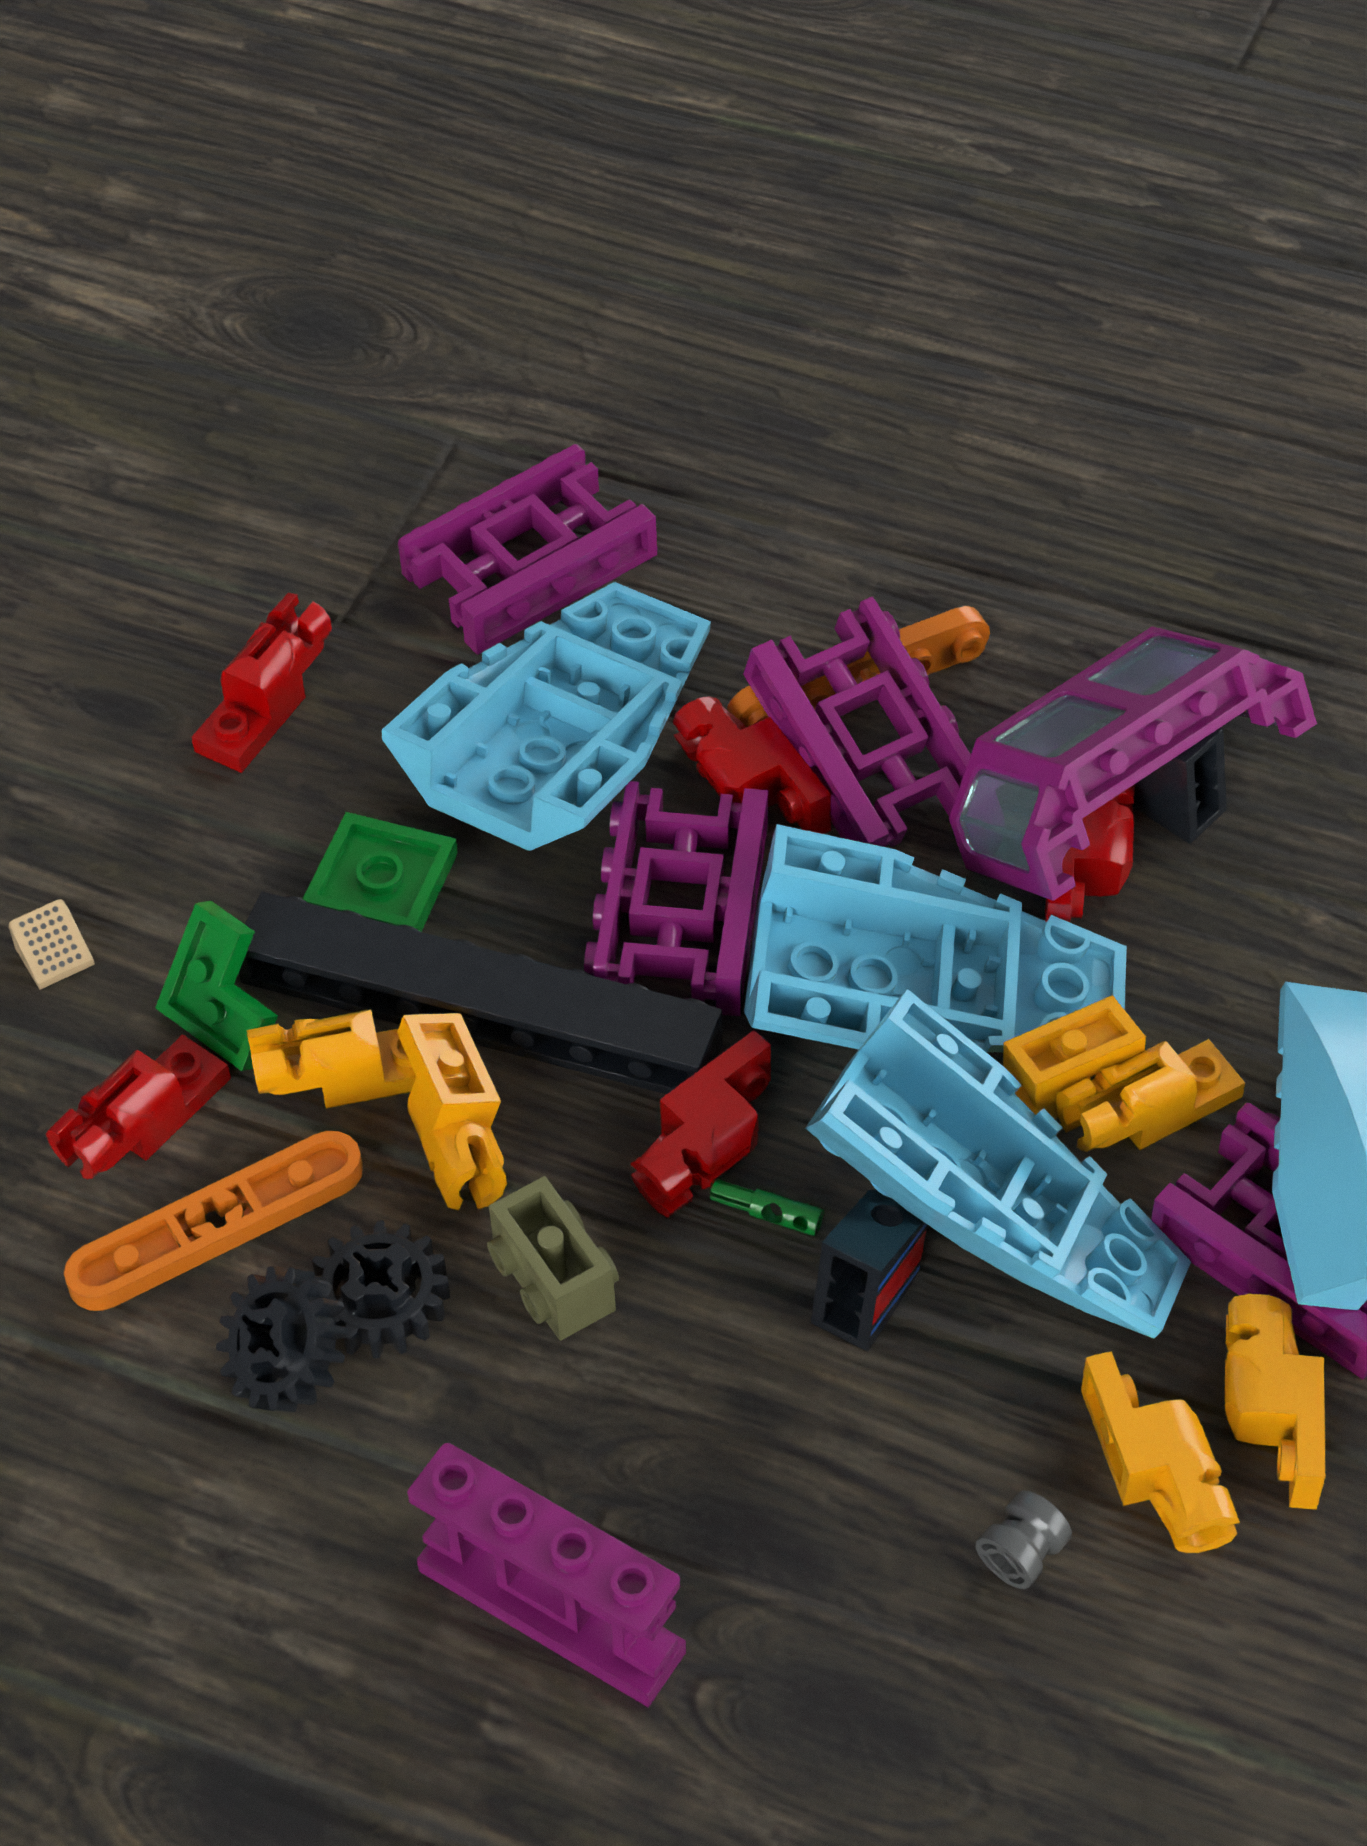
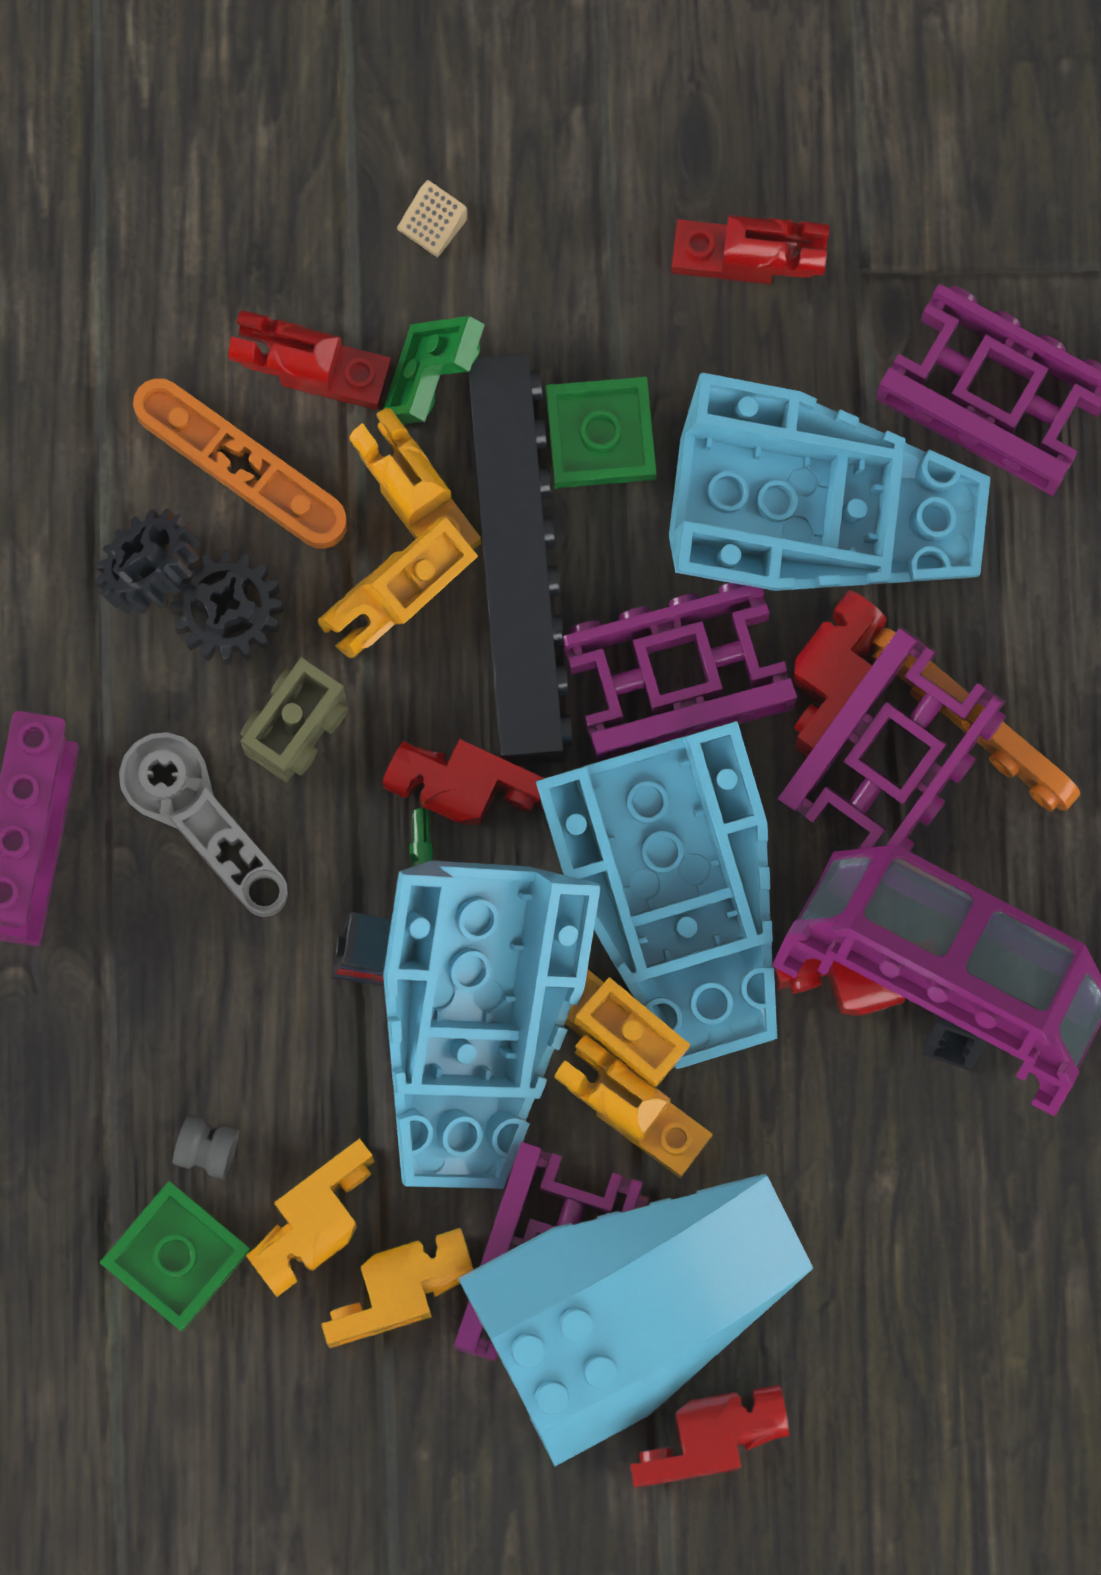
camera: 65 degrees right, 25 degrees up
none -> green plate [99,1181,251,1332]
none -> light grey beam [119,732,288,917]

